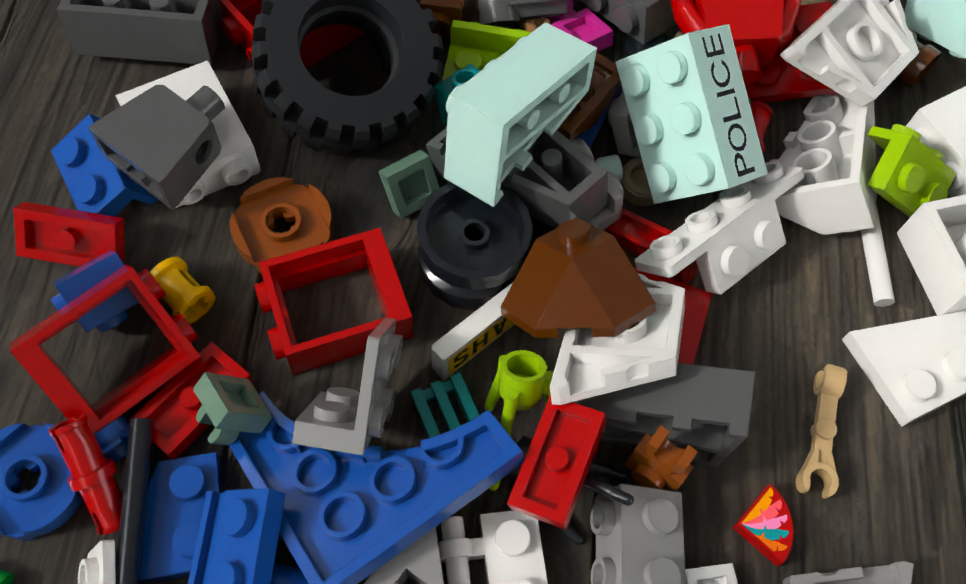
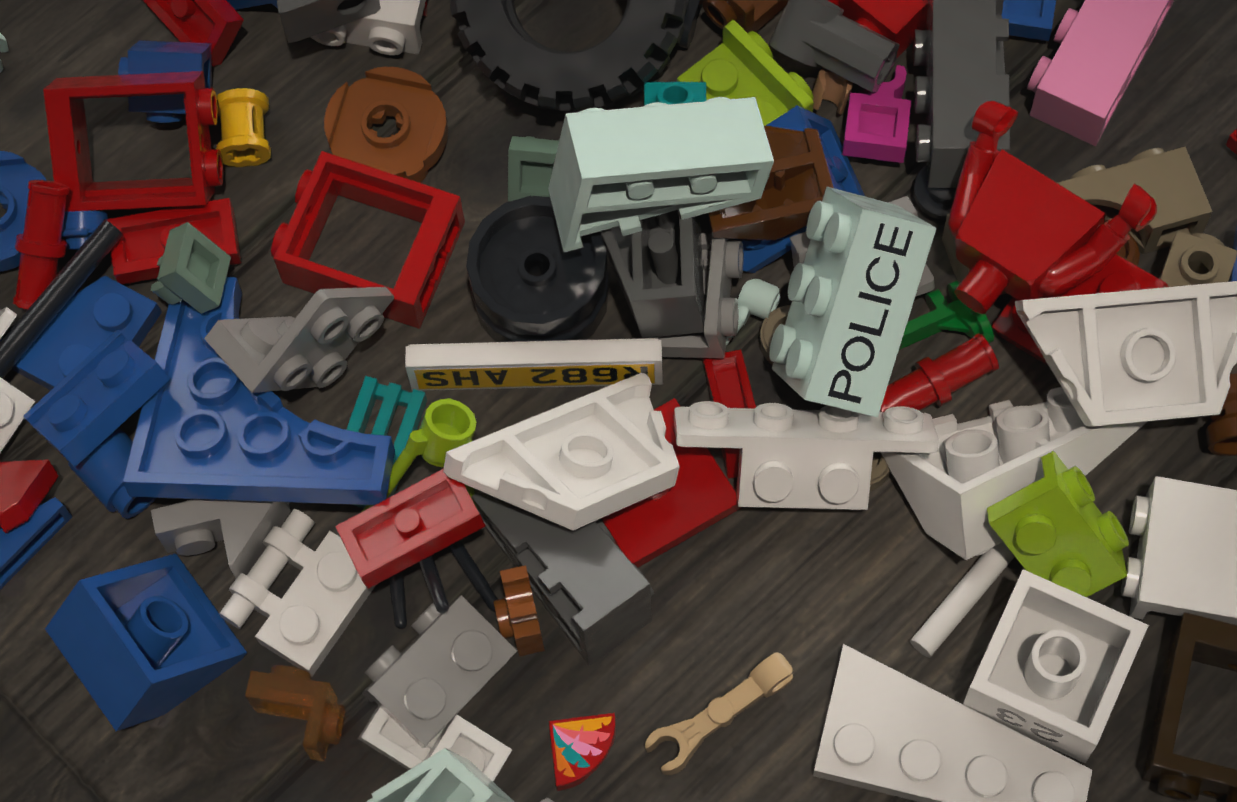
camera: 50 degrees right, 5 degrees up
reddish brown slope [500,217,656,338] -> none

